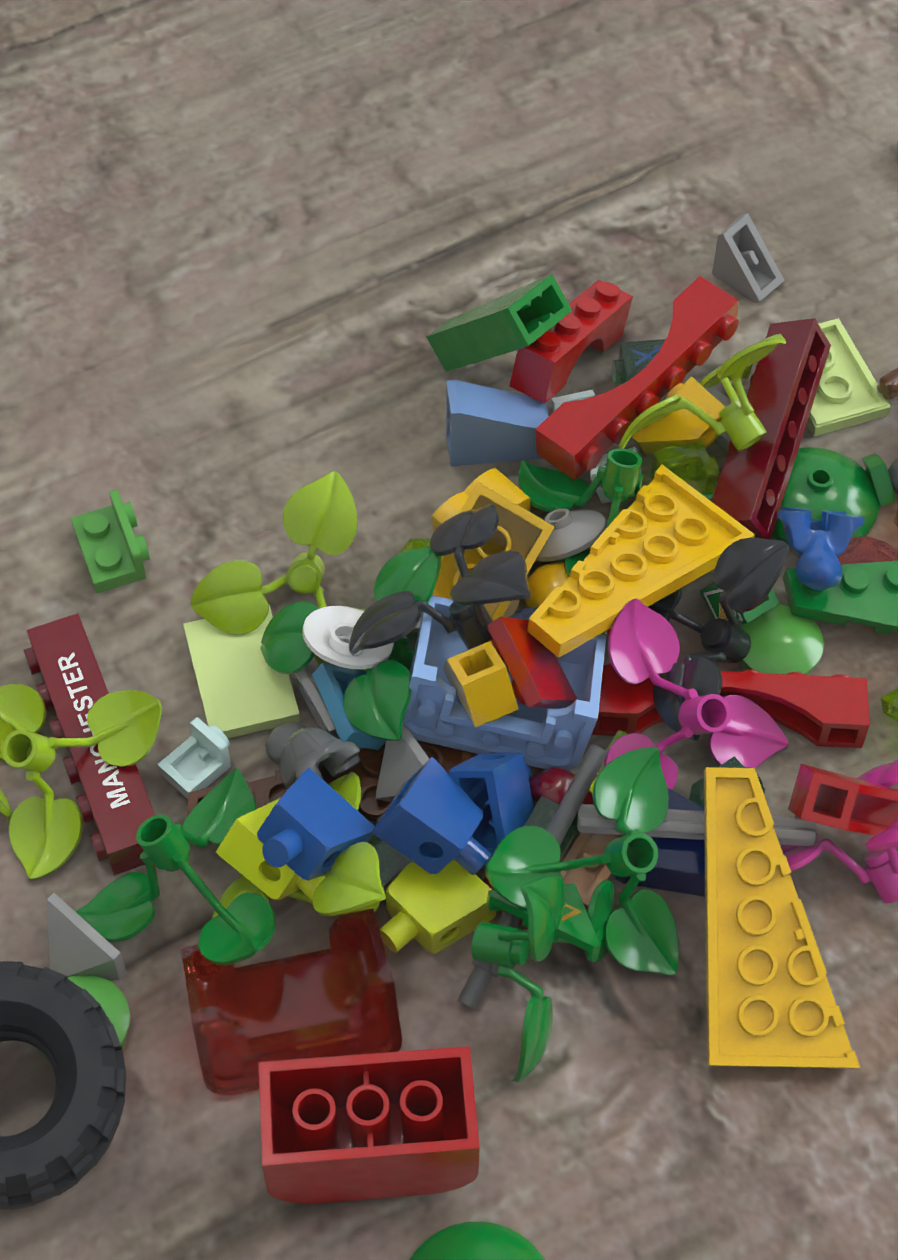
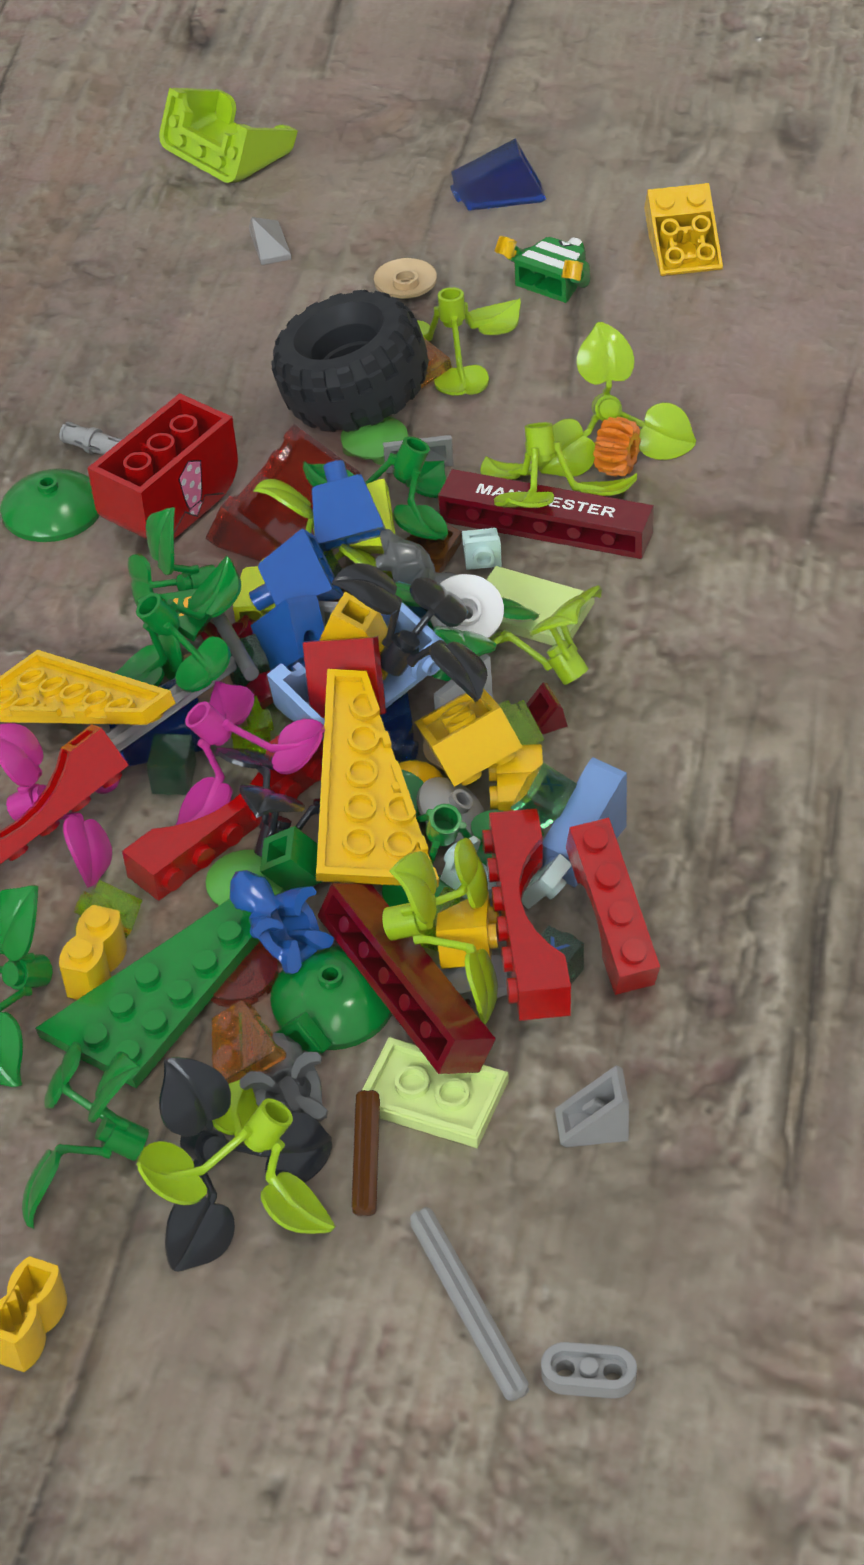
camera: 135 degrees right, 10 degrees down
bright green bracket [71,489,150,594] -> none
green slope [426,274,572,372] -> none
none -> clear green brick [511,763,577,829]
none -> dark red slope [522,682,568,735]

